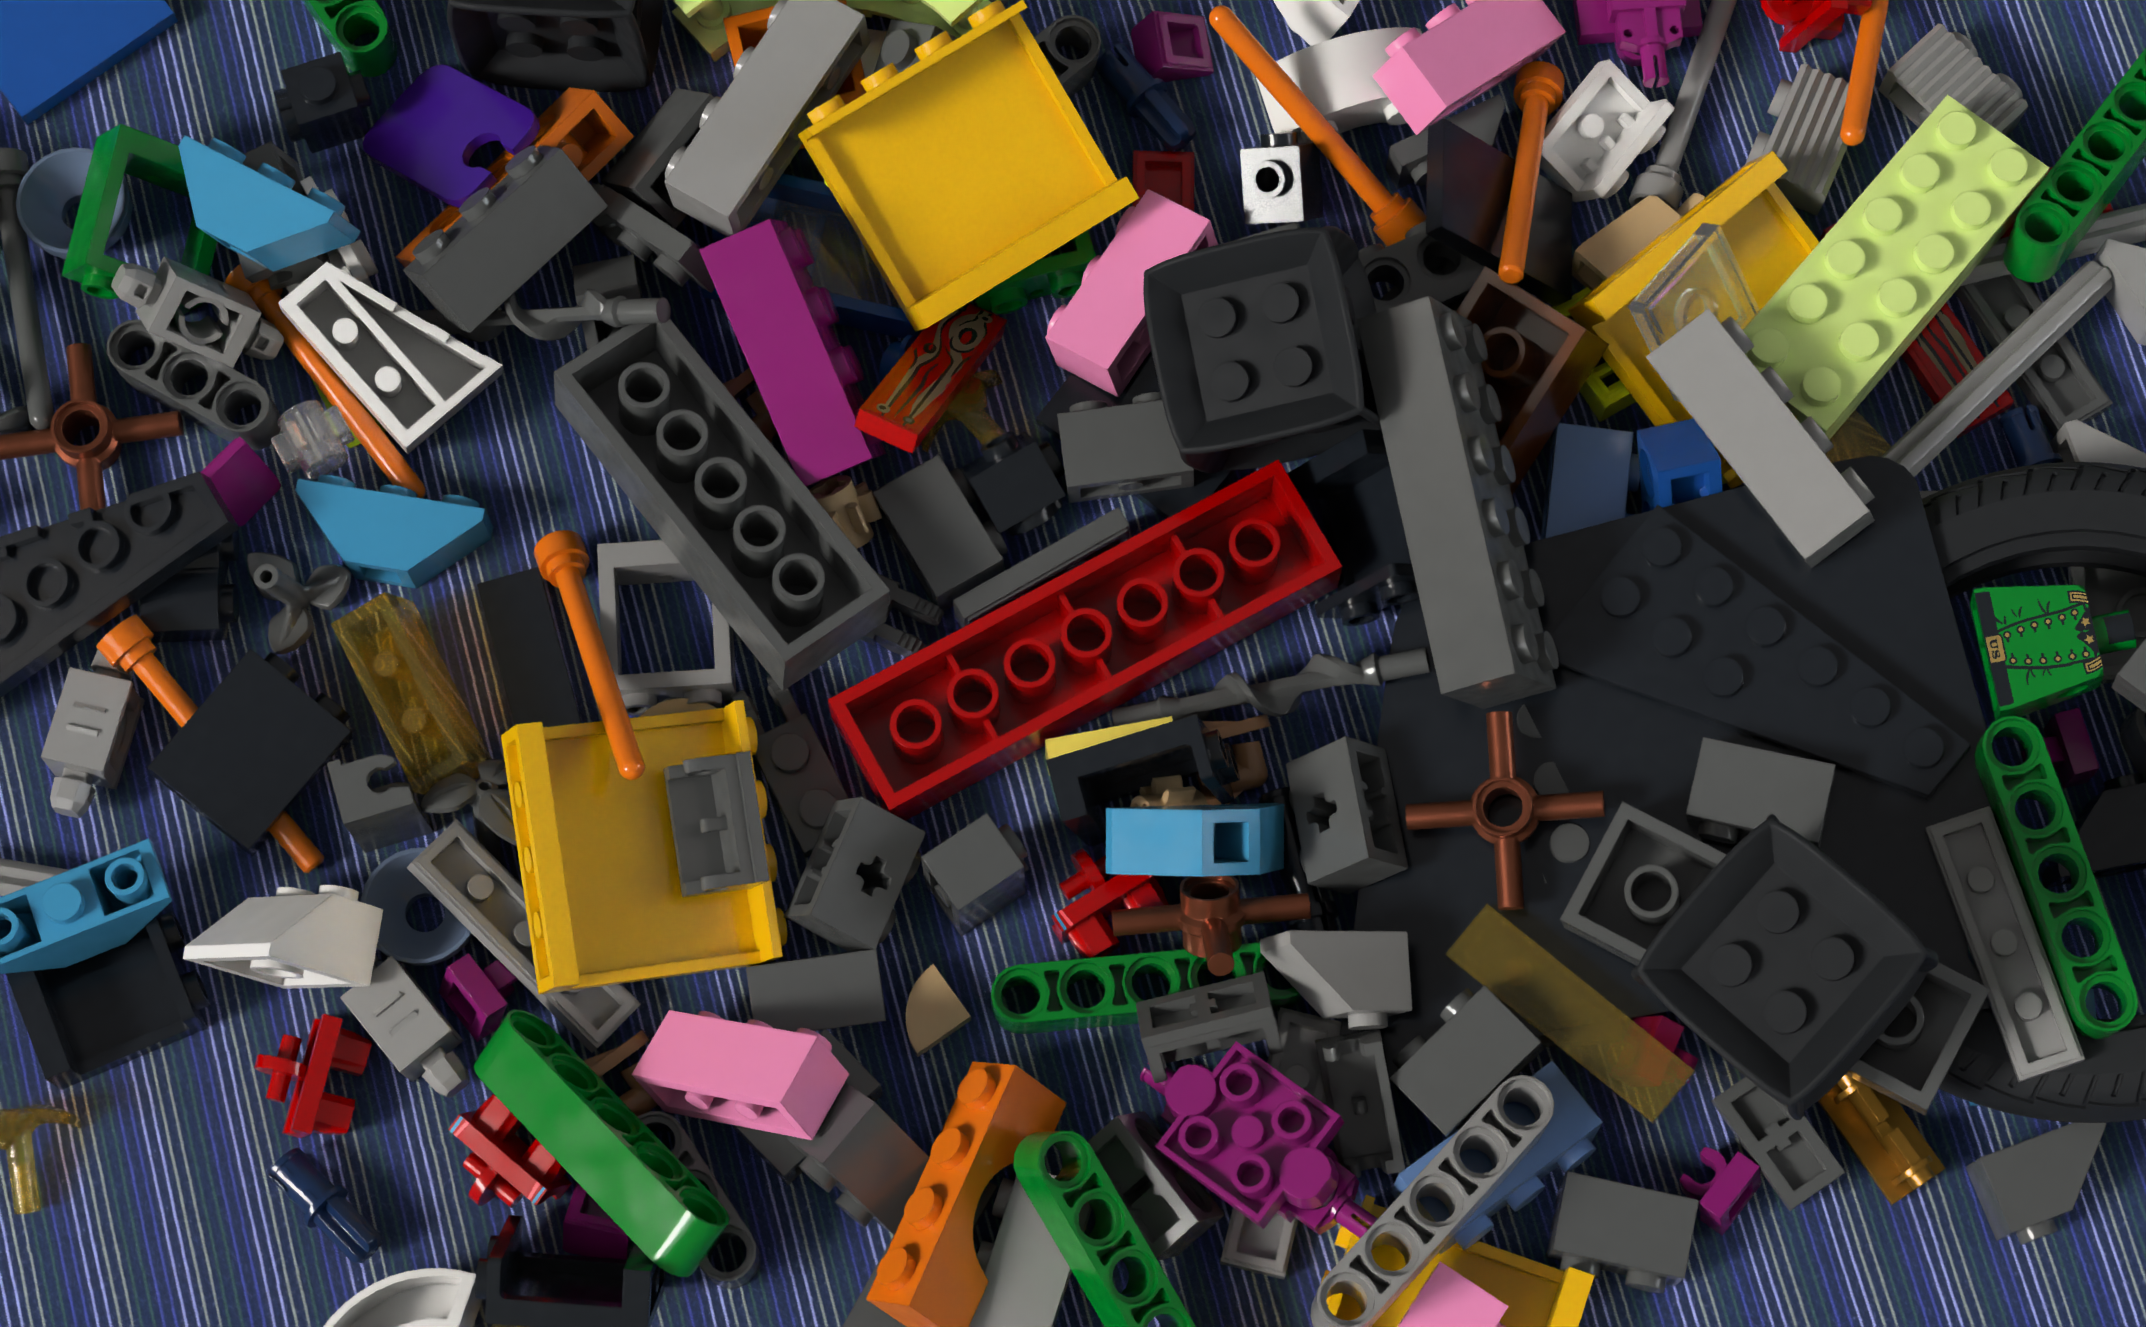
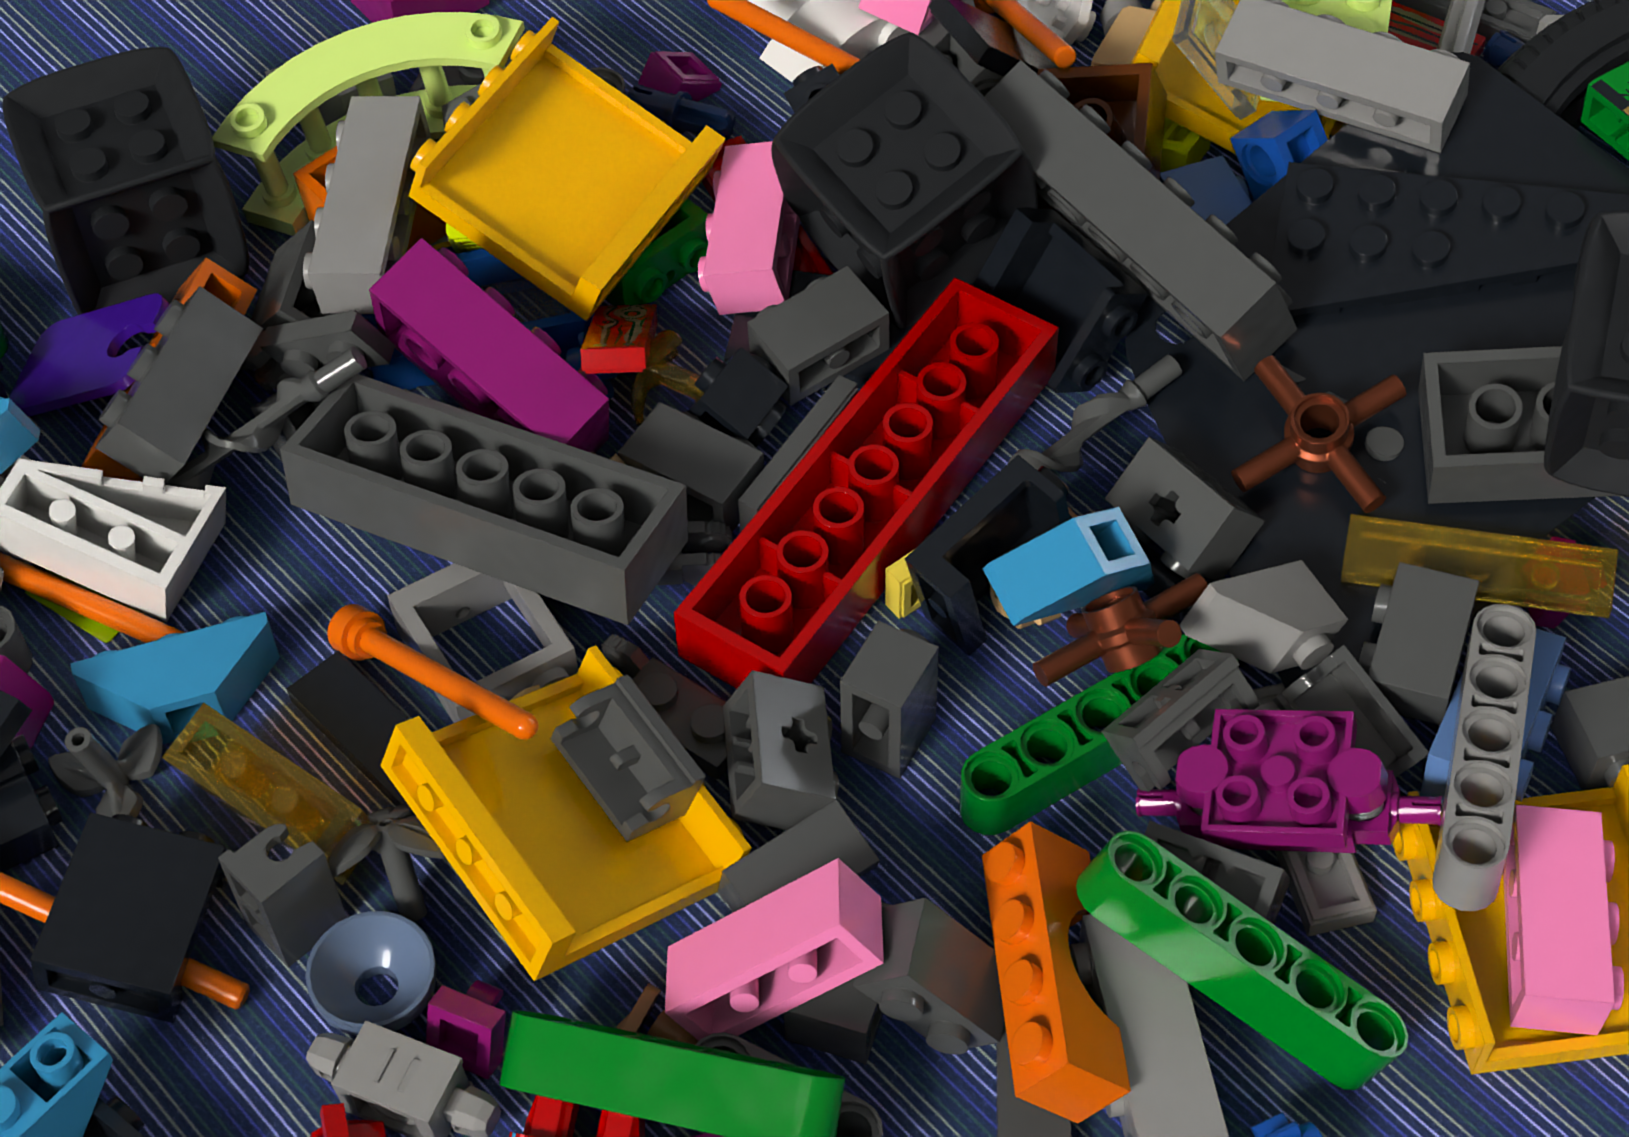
camera: 25 degrees left, 20 degrees down
white slope [183,885,383,989] -> none
clear gear [271,400,355,479] -> none
light grey tile [407,819,641,1053] -> none
tan tile [906,964,971,1057] -> none
red hips [1052,848,1169,958] -> none
dark grey brick [1686,737,1836,848] -> none

